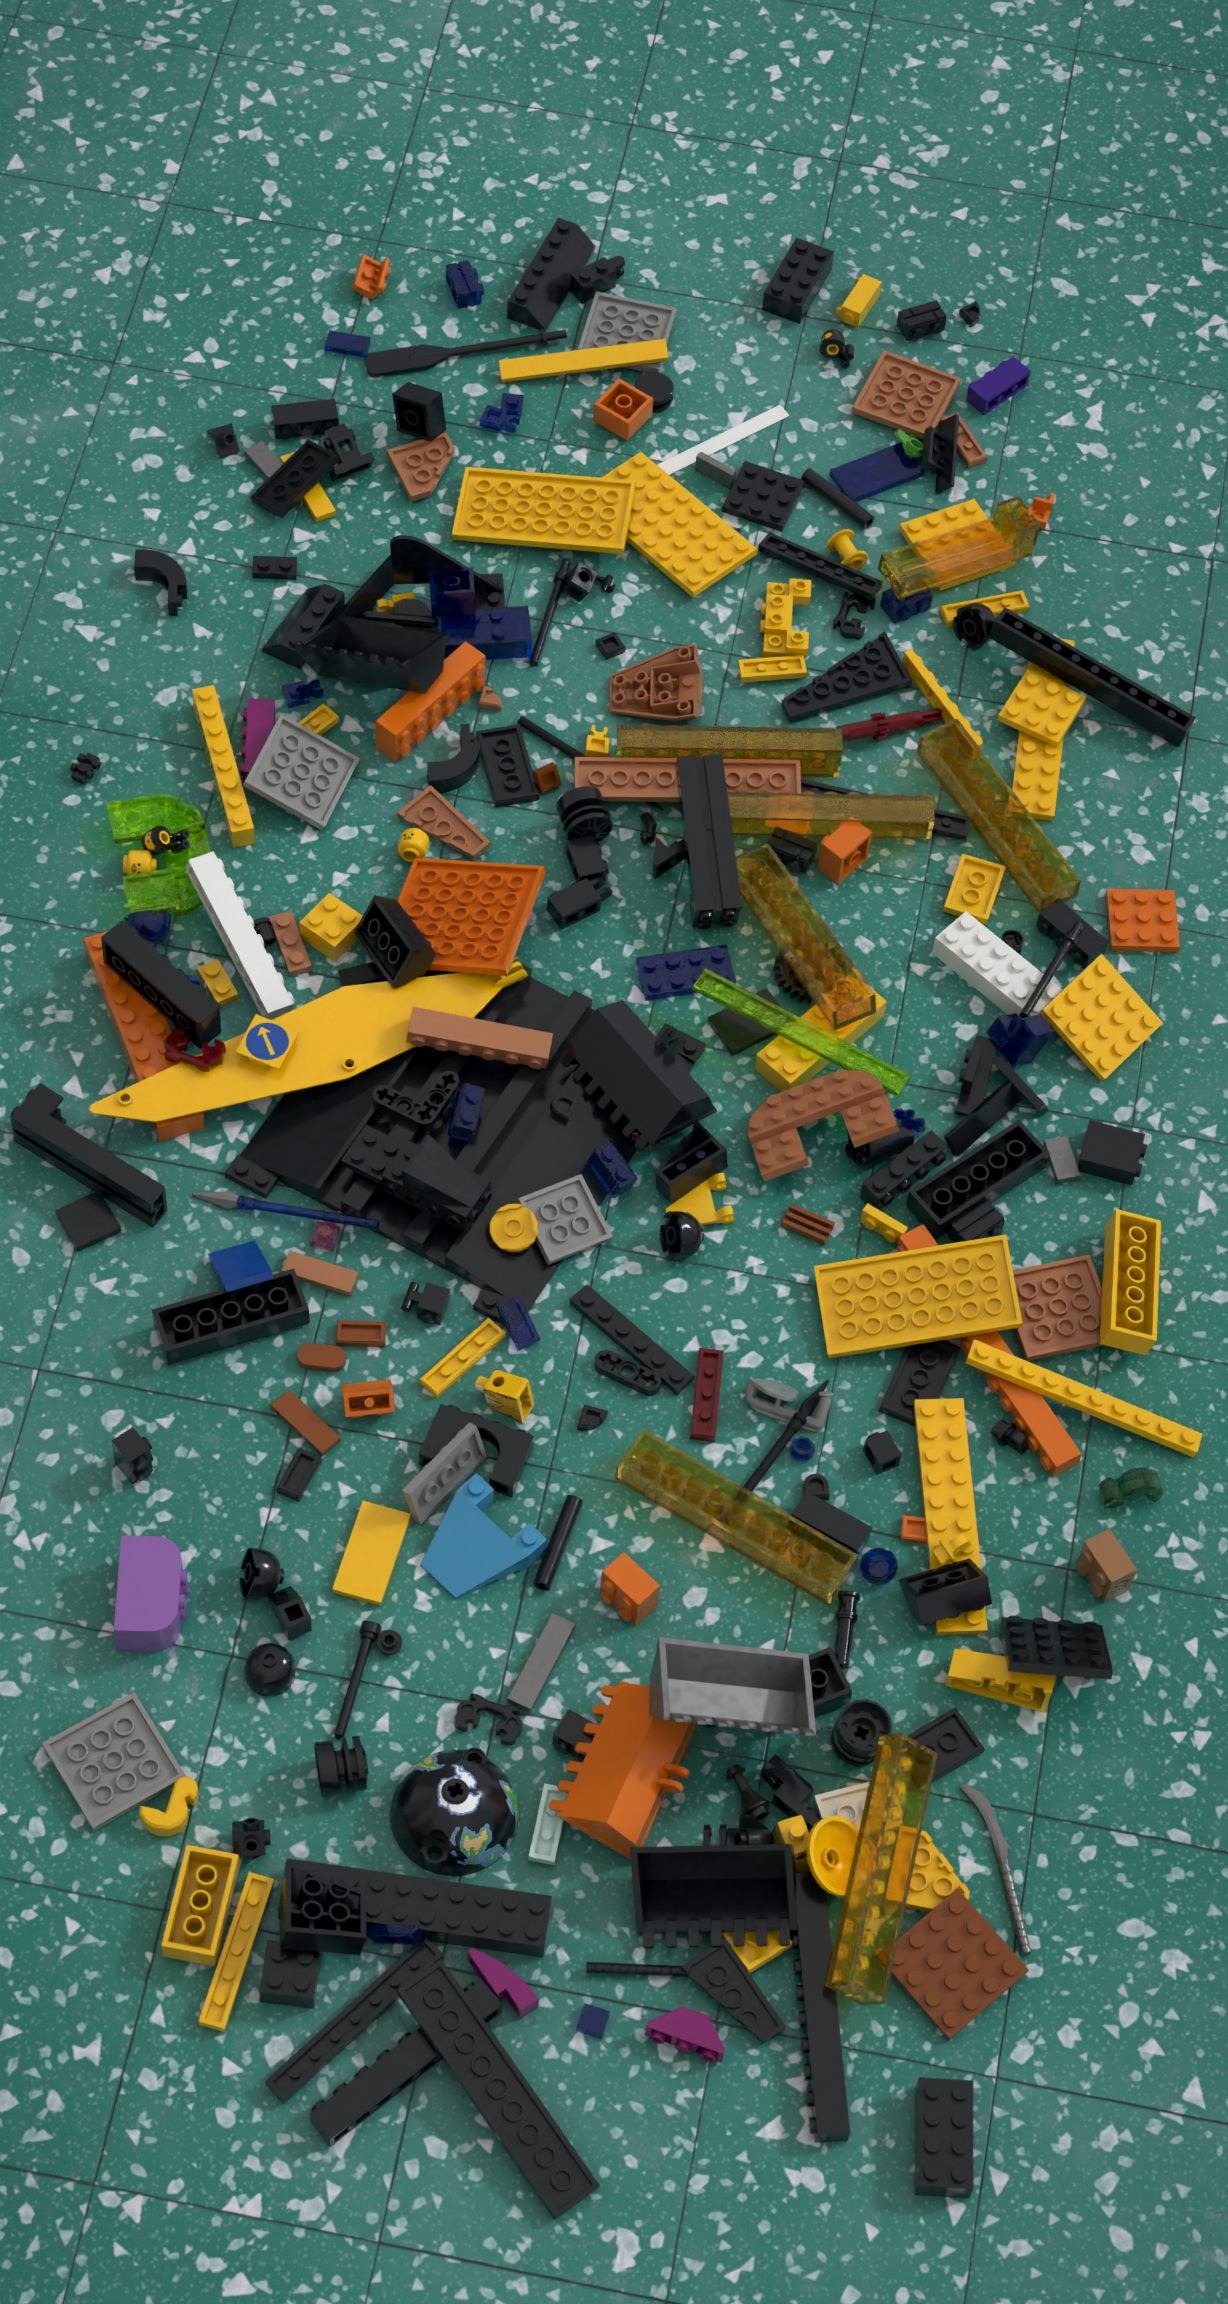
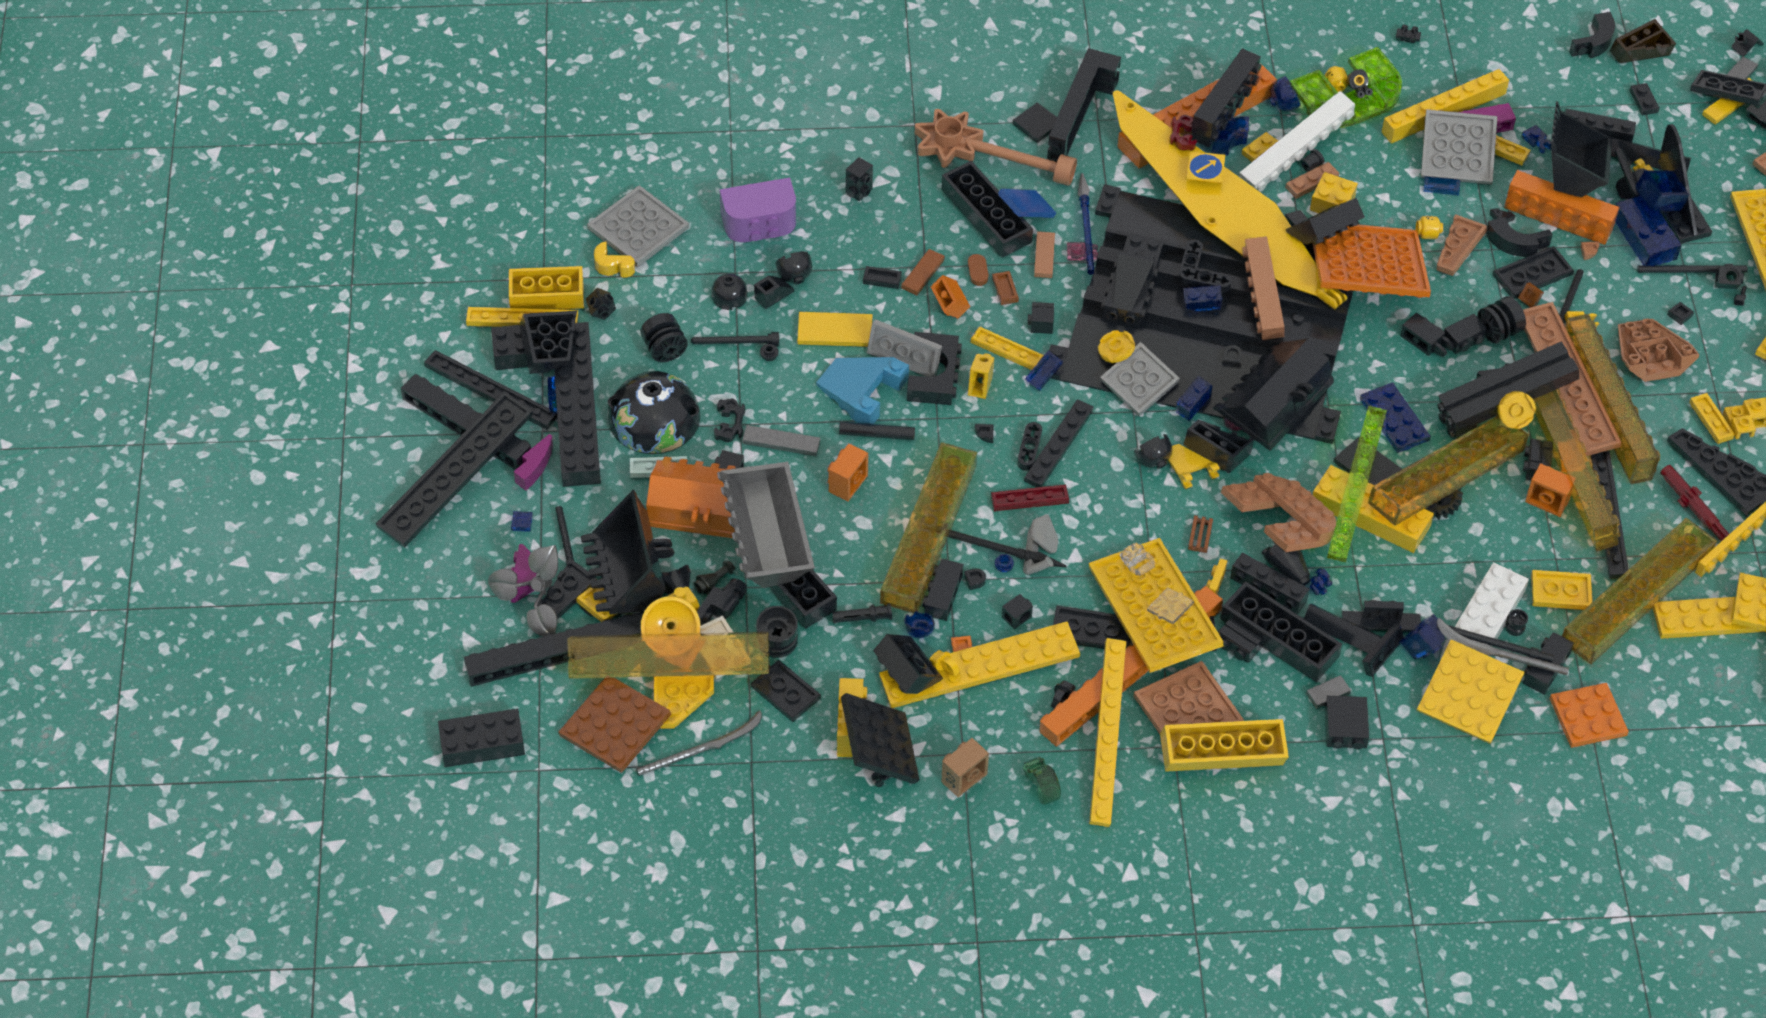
camera: 80 degrees right, 5 degrees down
none -> flat silver plant [488,545,558,637]
none -> nougat piece [915,109,1077,186]
none -> clear piece [1120,543,1155,576]
none -> clear piece [1147,587,1194,624]
none -> clear blue tile [1423,176,1460,196]
none -> flat silver piece [1437,618,1569,675]
none -> black tile [1490,208,1515,222]
none -> yellow tile [1497,391,1536,429]
none -> dark brown wedge [1610,19,1676,63]

